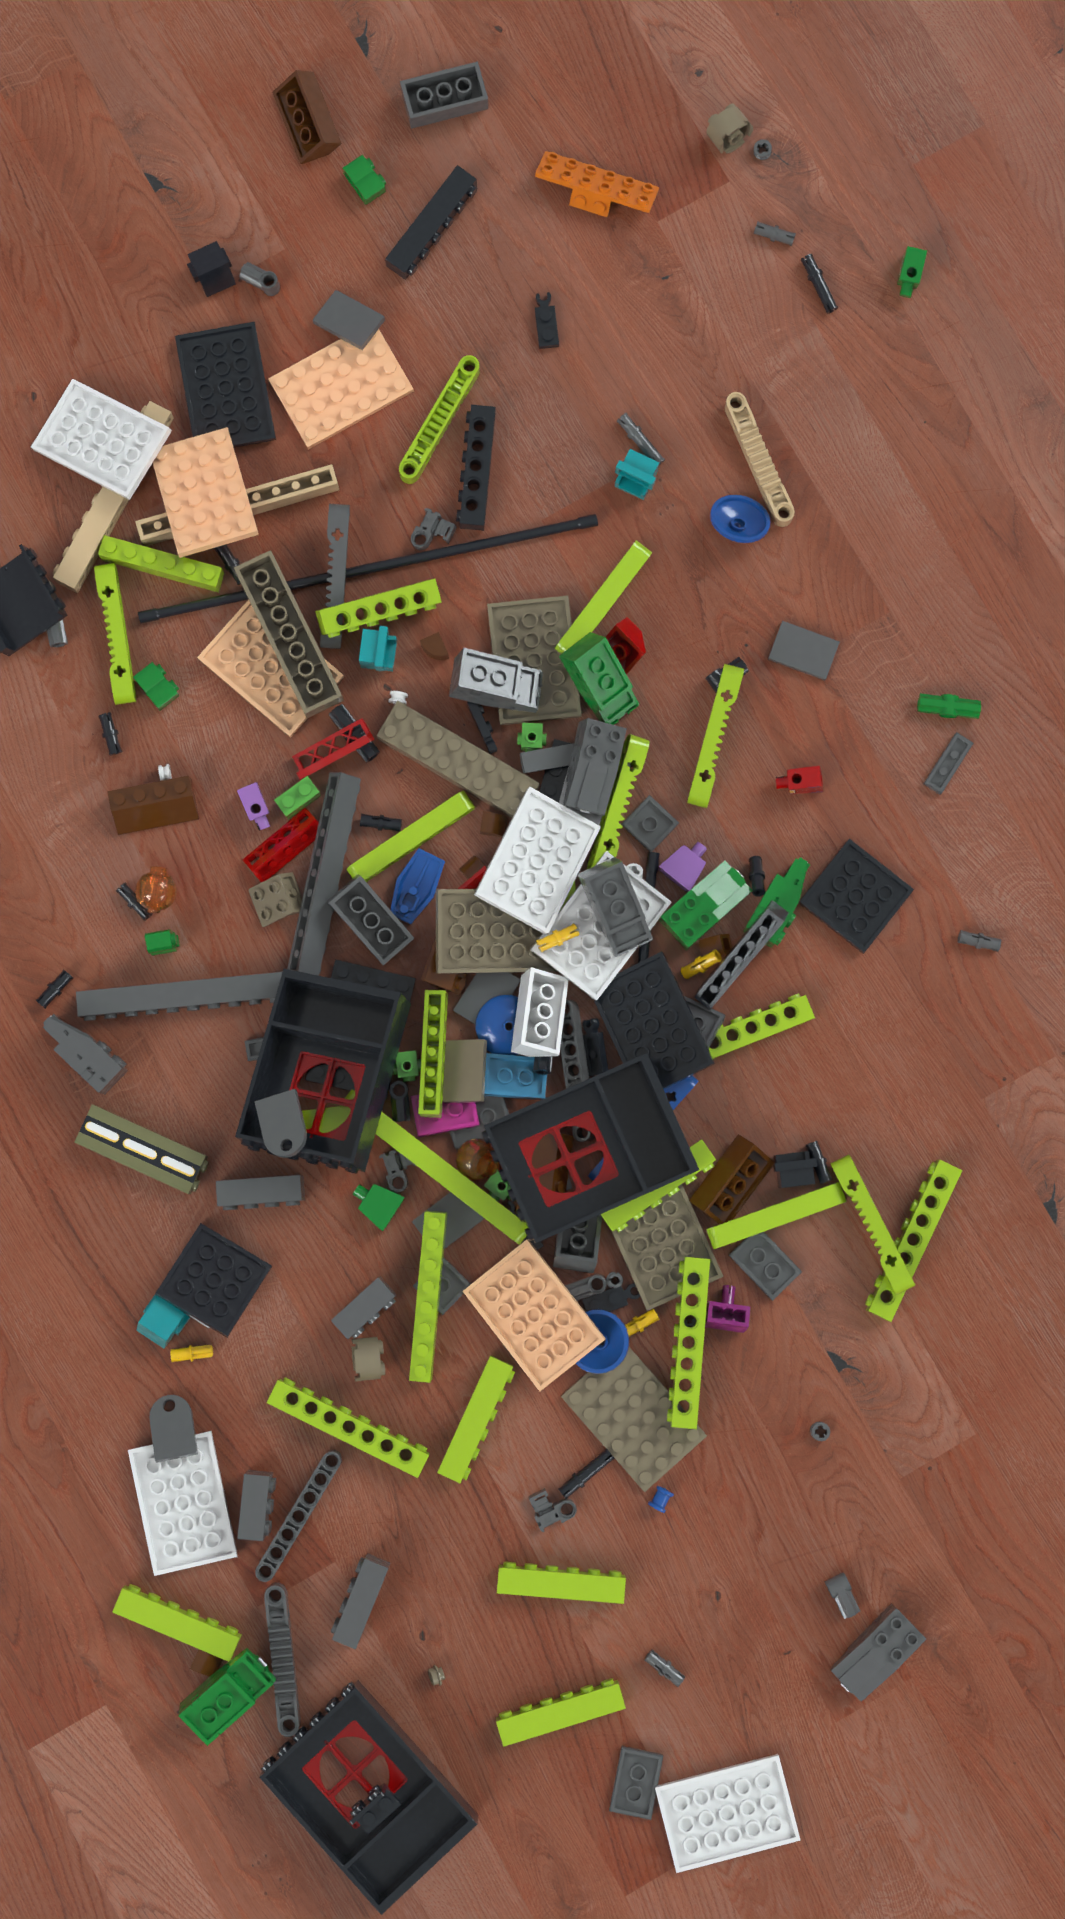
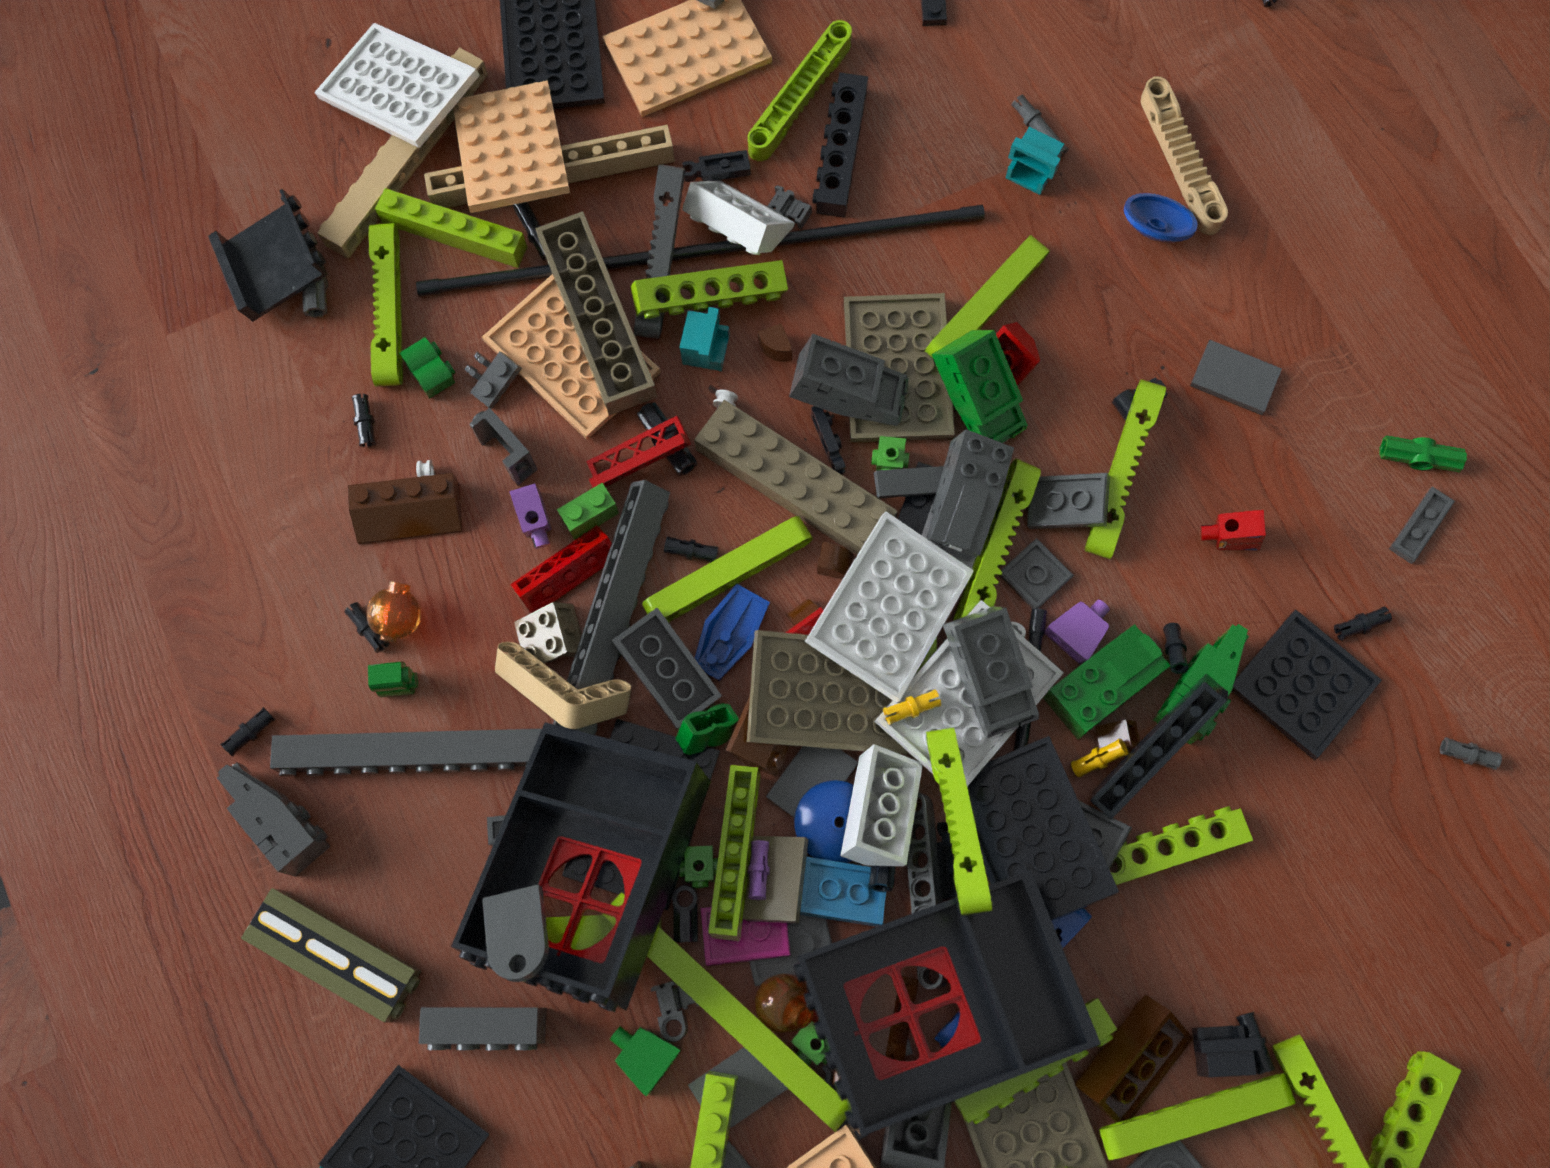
camera: 10 degrees right, 10 degrees down
none -> dark grey hinge [464,351,522,409]
none -> dark grey panel [469,407,538,486]
none -> tan beam [495,642,631,729]
none -> green brick [676,704,739,754]
none -> black plate [682,150,751,182]
none -> white slope [682,180,795,255]
none -> medium lavender pin [747,840,770,900]
none -> lime gear [926,727,992,916]
none -> dark grey tile [1027,473,1110,529]
none -> black pin [1334,606,1392,641]

